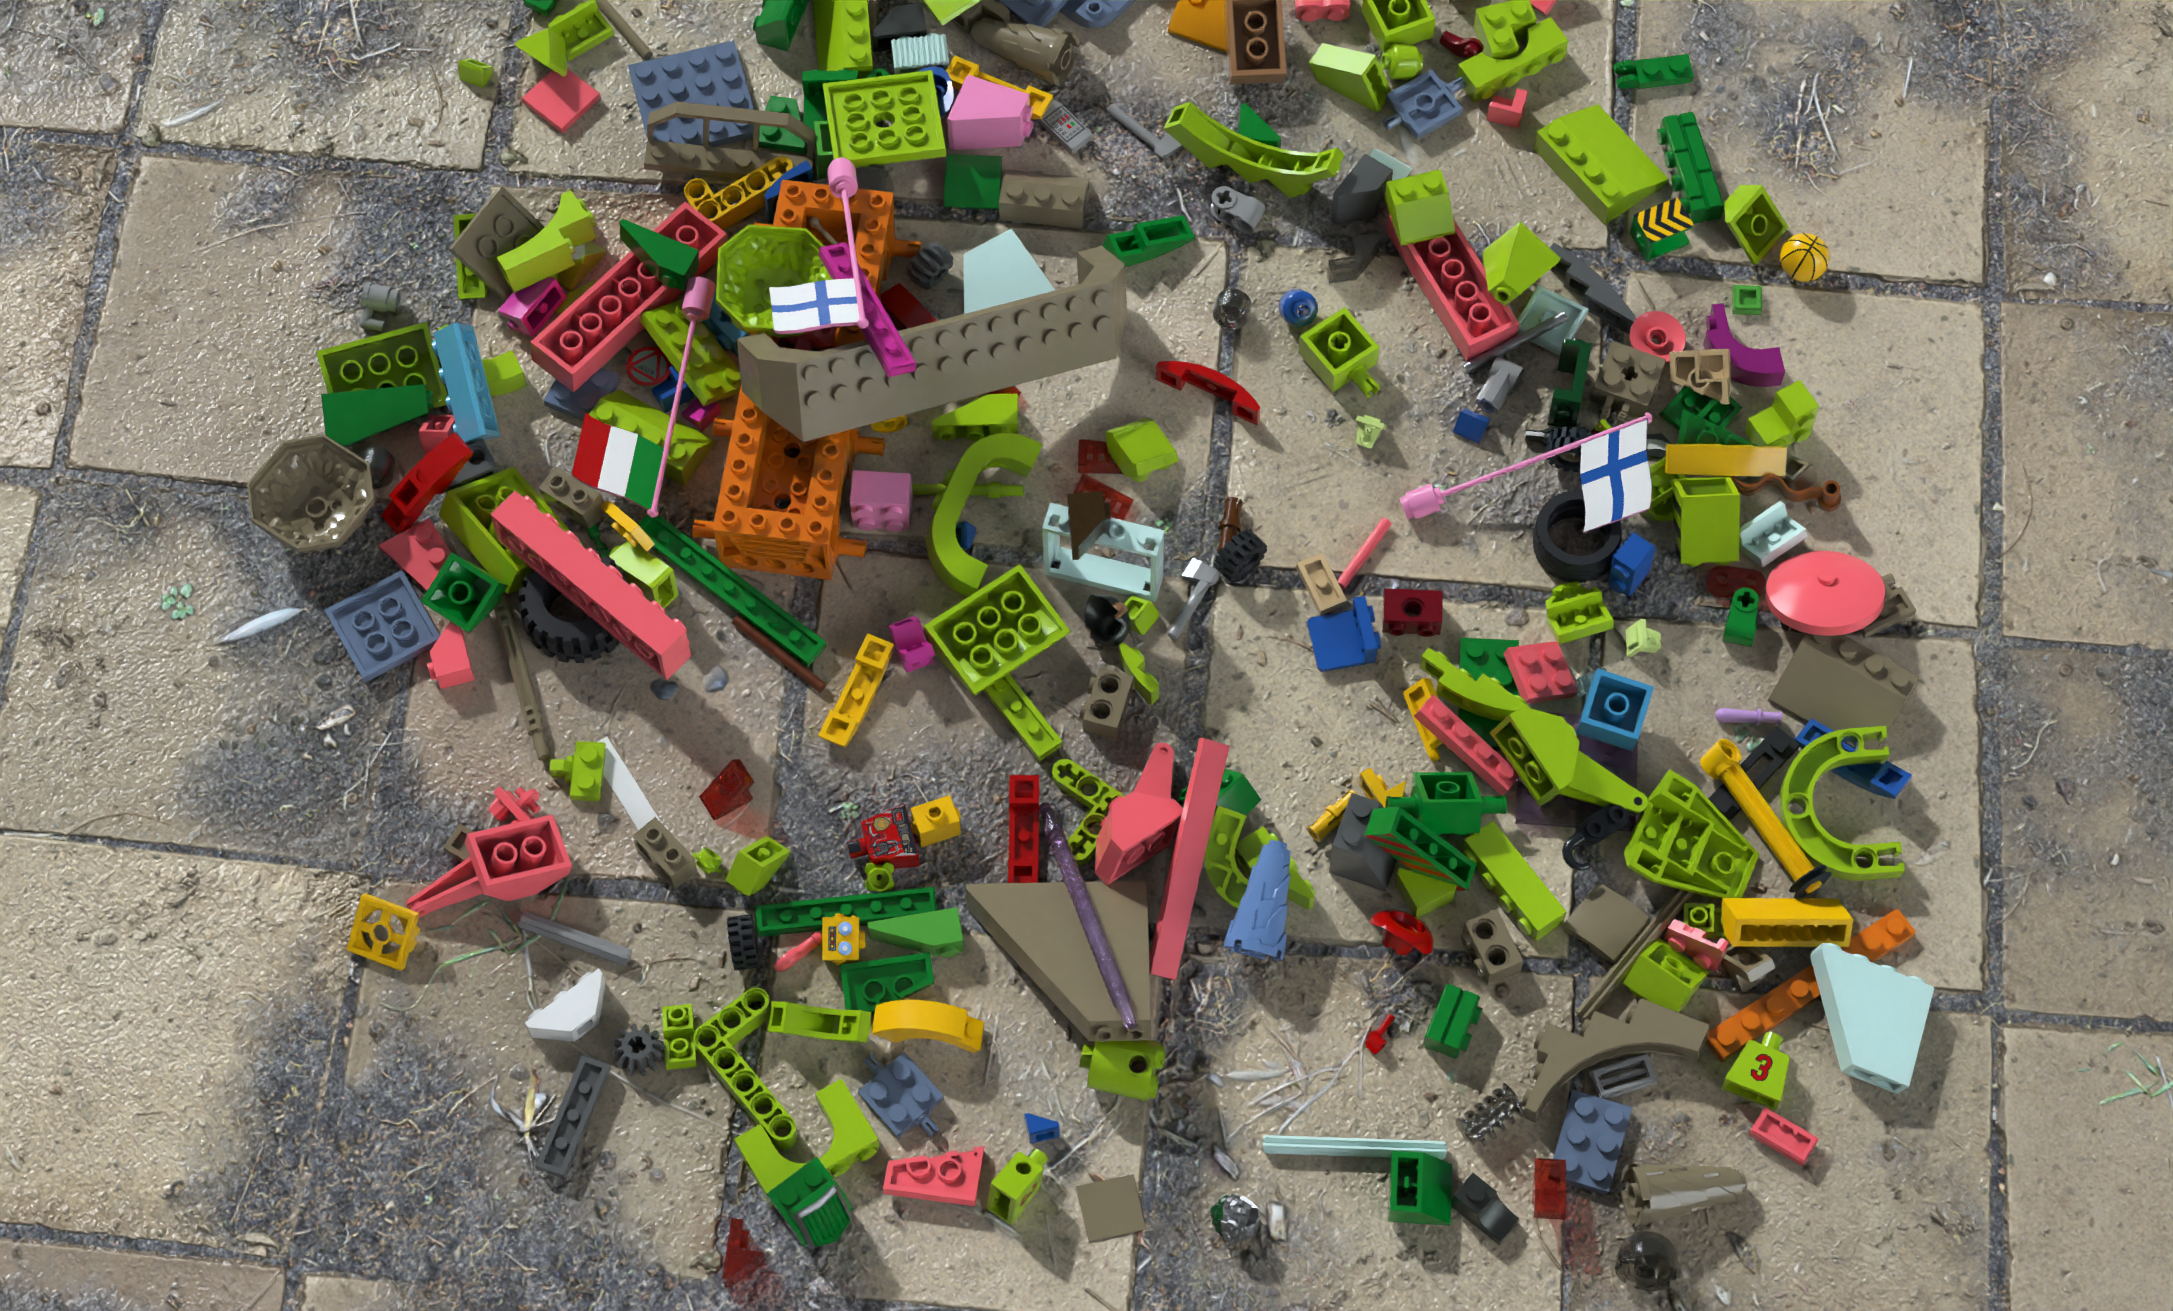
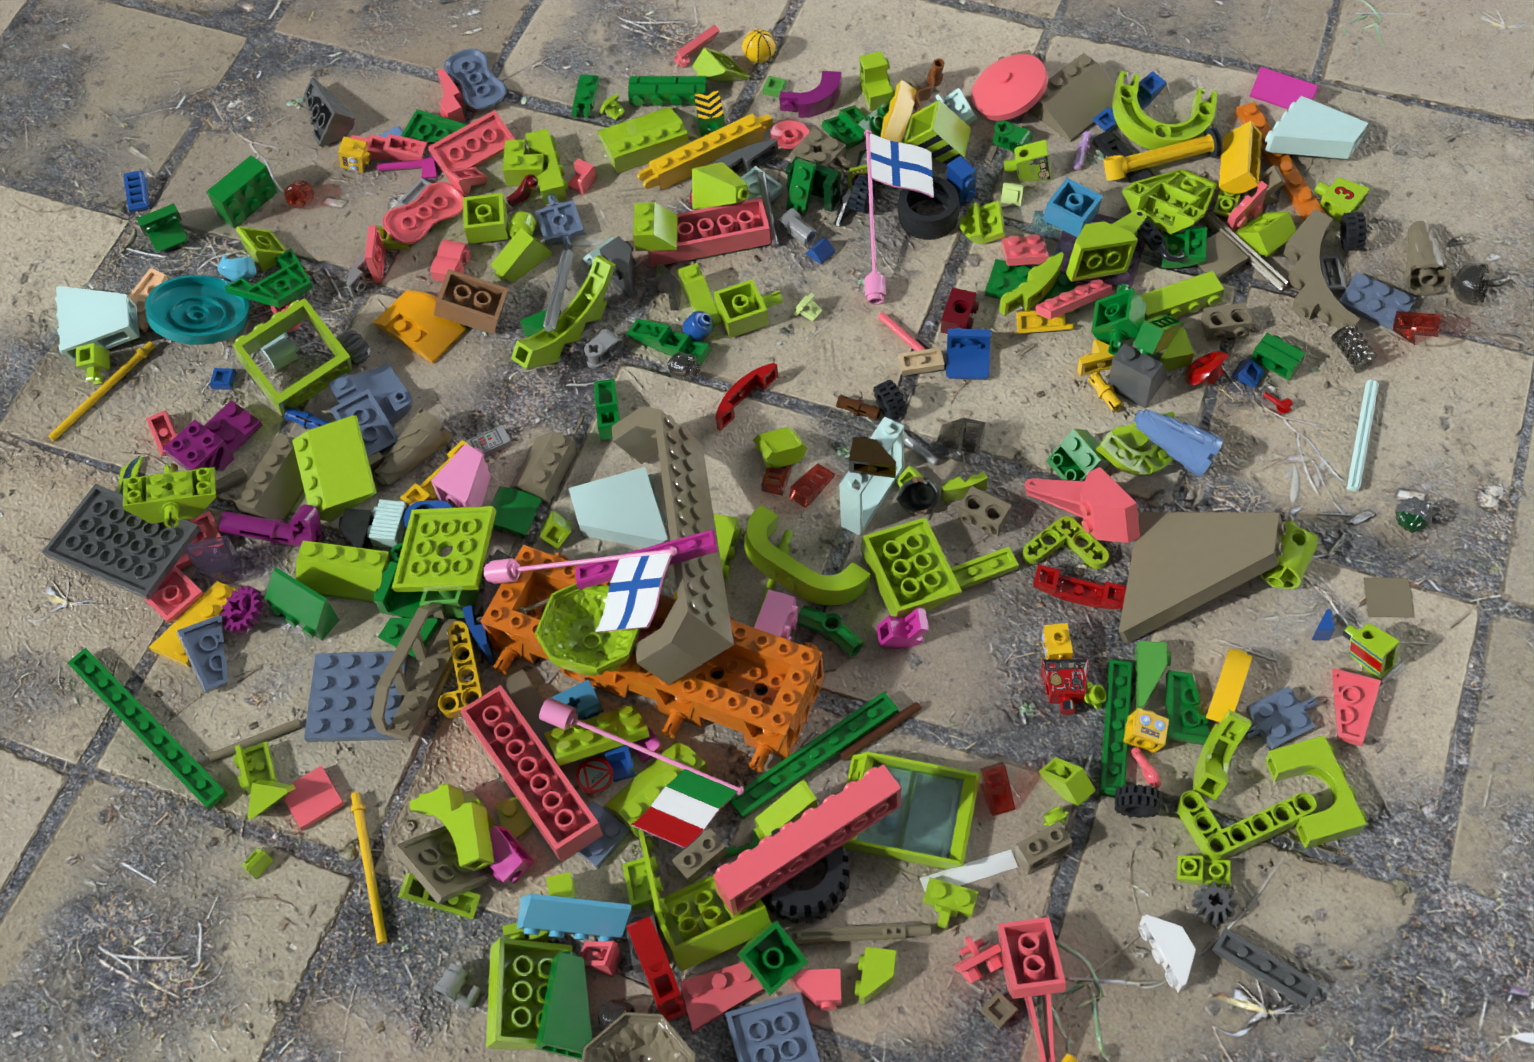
camera: 70 degrees left, 5 degrees down
light grey axle [518,912,632,966] -> none
yellow hinge [601,500,655,552] -> none
green slope [620,219,699,291] -> none
clear red slope [722,1218,766,1288] -> none
green piece [766,1156,853,1248] -> none
yellow slope [818,633,894,748] -> none
dark grey gear [906,241,954,290] -> none
clear purple hose [1039,802,1137,1030] -> none
light grey piece [1107,104,1184,159] -> none
coral tile [1149,738,1230,980] -> none
green slope [1388,1151,1452,1226] -> none
pearl dark grey arch [1451,1172,1519,1245] -> none
tan slope [1669,349,1731,404] -> none
clear red plate [1706,566,1766,598] -> none
coral plate [1748,1107,1819,1167] -> none
none -> yellow bar [351,792,388,945]
none -> lime panel [540,511,571,549]
none -> light grey axle [543,249,573,332]
none -> lime brick [599,93,625,121]
none -> lime bracket [622,829,668,924]
none -> green slope [626,318,711,365]
none -> yellow hinge [637,113,773,190]
none -> coral hinge [673,24,720,68]
none -> lime slope [678,263,721,326]
none -> green hinge [786,158,817,216]
none -> green piece [797,605,864,658]
none -> window [843,752,980,869]
none -> lime slope [855,947,896,1005]
none -> clear smoke slope [936,418,986,454]
none -> lime torso [1004,140,1051,182]
none -> green slope [1162,227,1207,268]
none -> blue slope [1231,357,1265,388]
none -> dark pink slope [1249,67,1320,110]
none -> black tyre [1340,212,1367,250]

